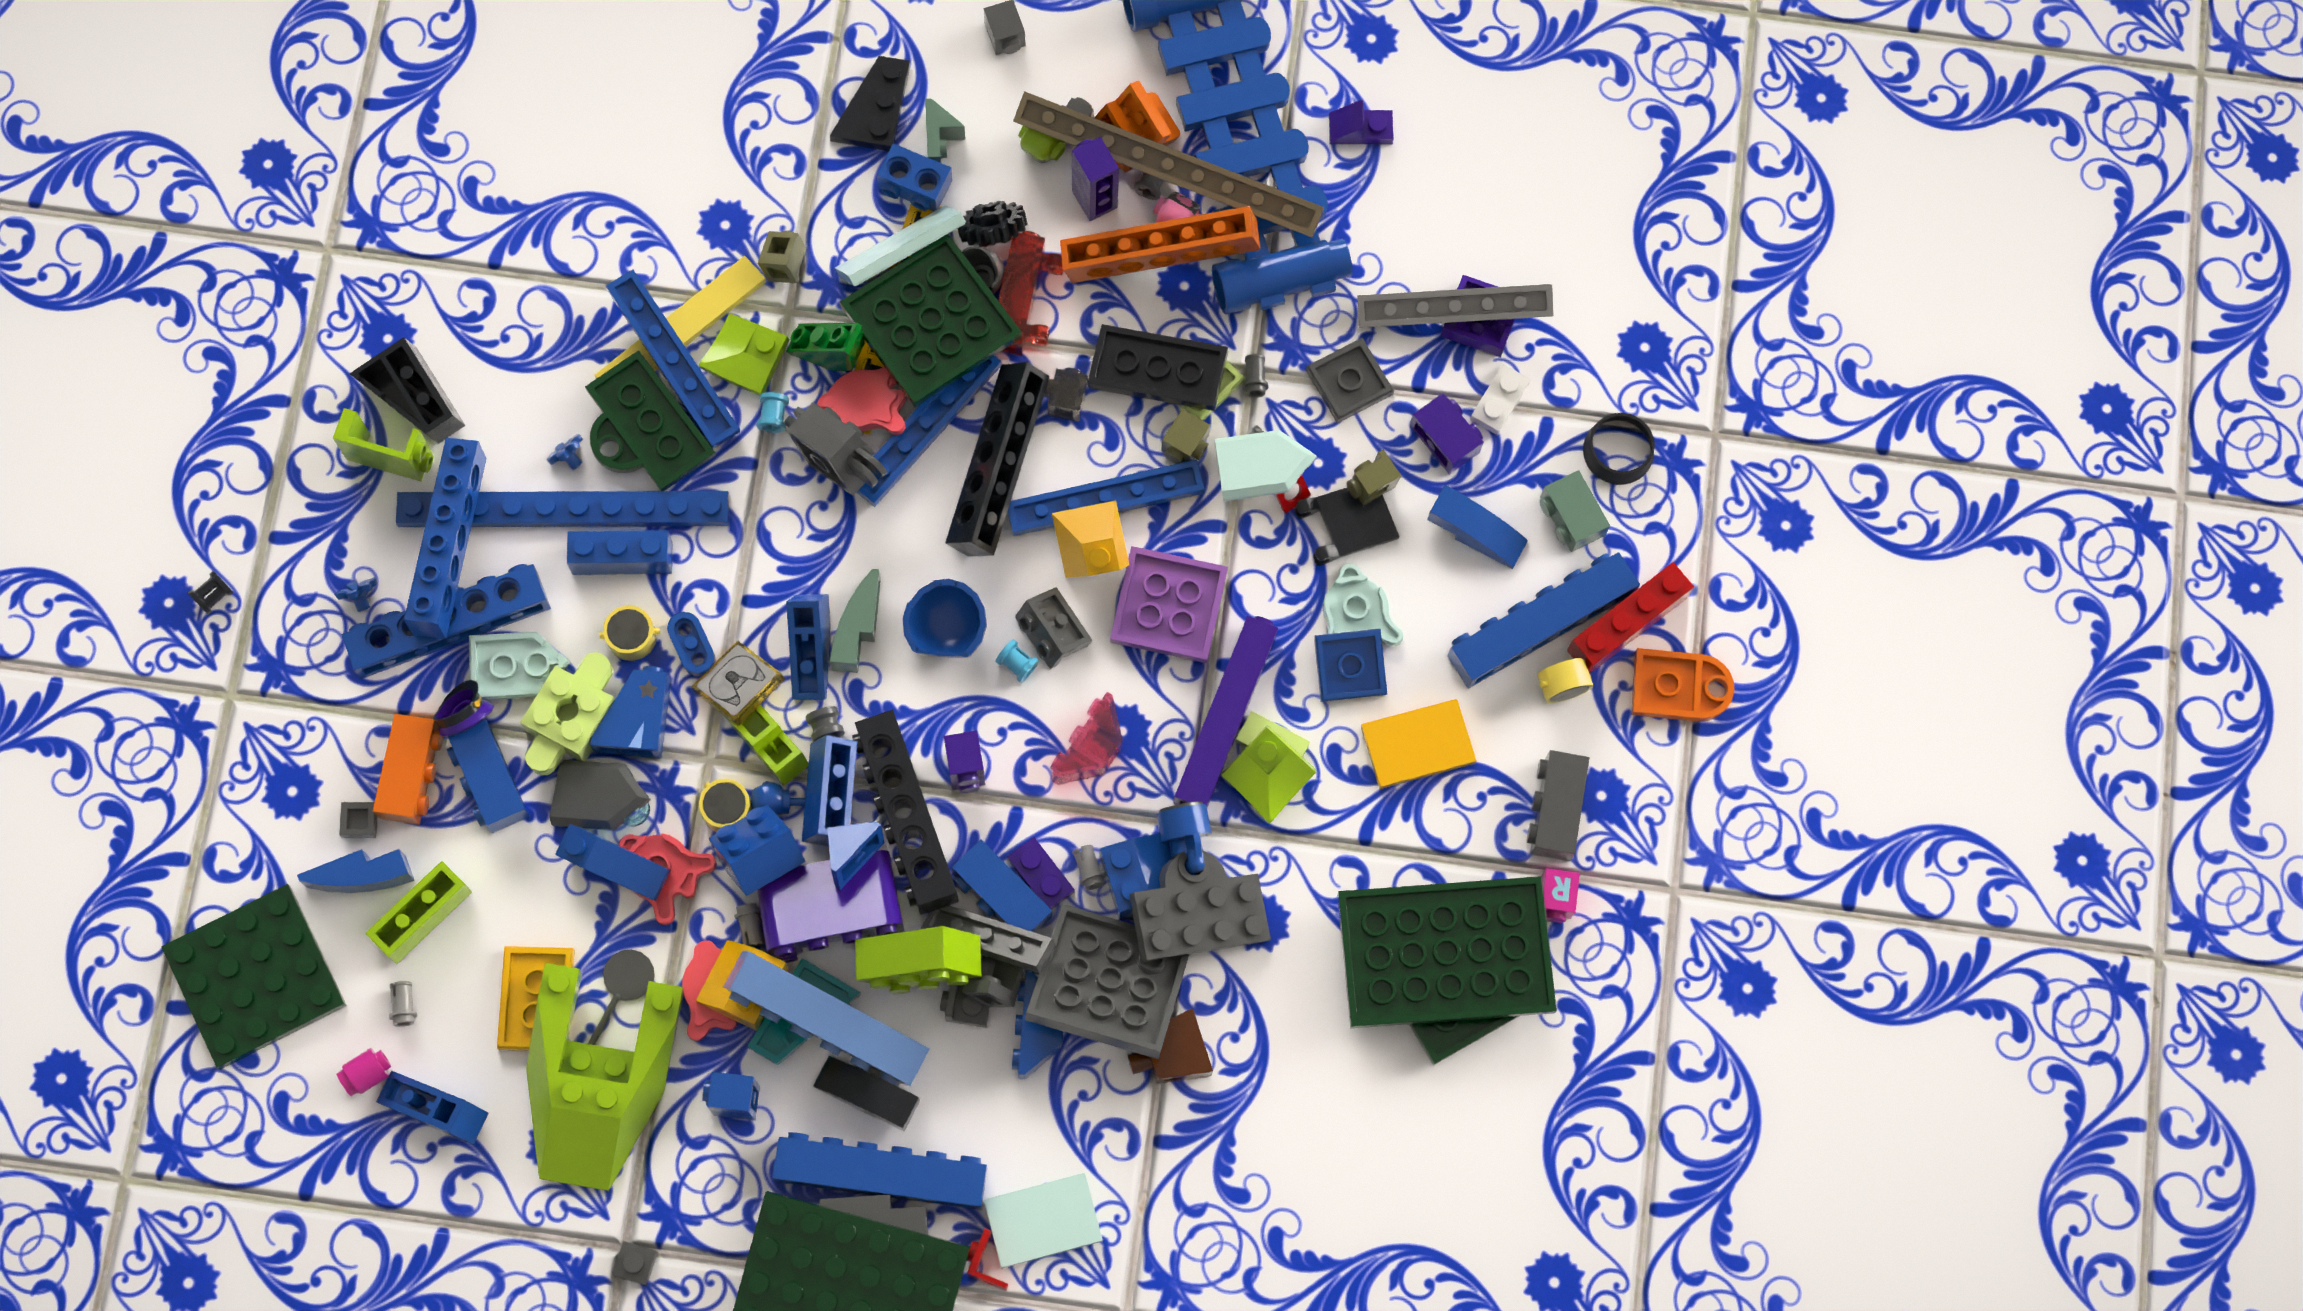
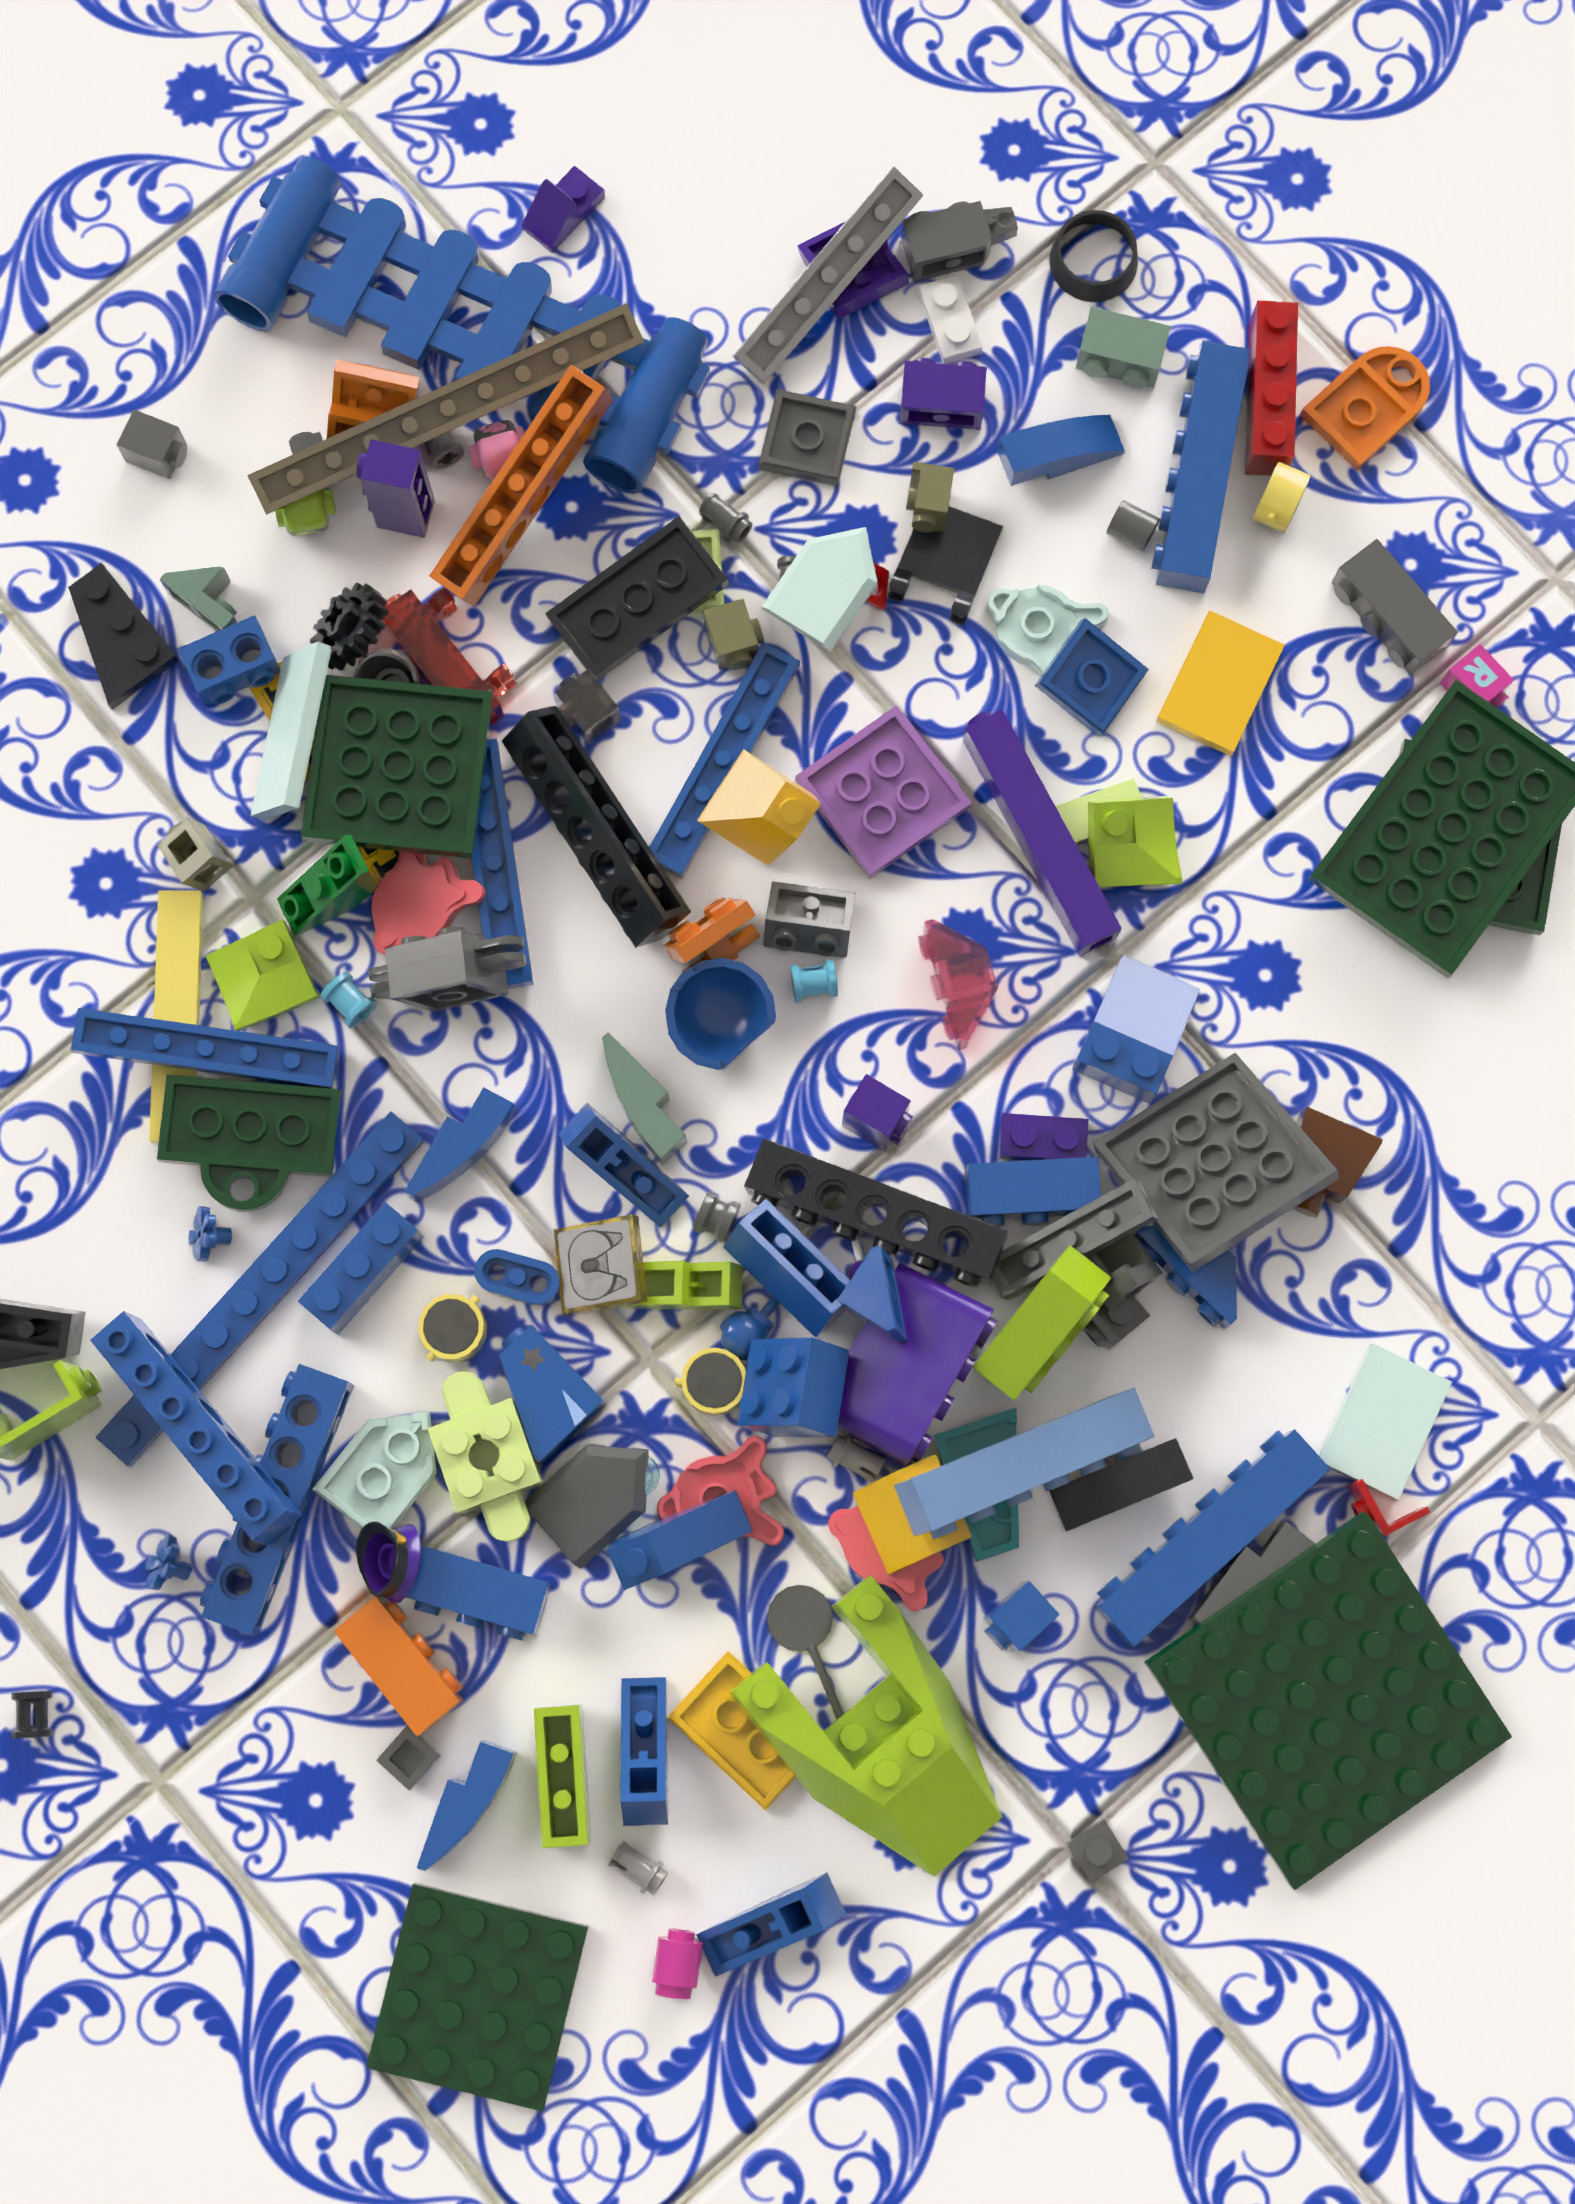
camera: 45 degrees left, 5 degrees up
light grey pin [1072,845,1106,890] -> none
dark grey plate [1129,802,1271,962] -> none
none -> blue slope [404,1087,517,1202]
none -> blue slope [620,1677,668,1826]
none -> orange plate [662,896,761,972]
none -> dark grey hinge [901,200,1018,282]
none -> dark grey beam [1106,500,1160,552]

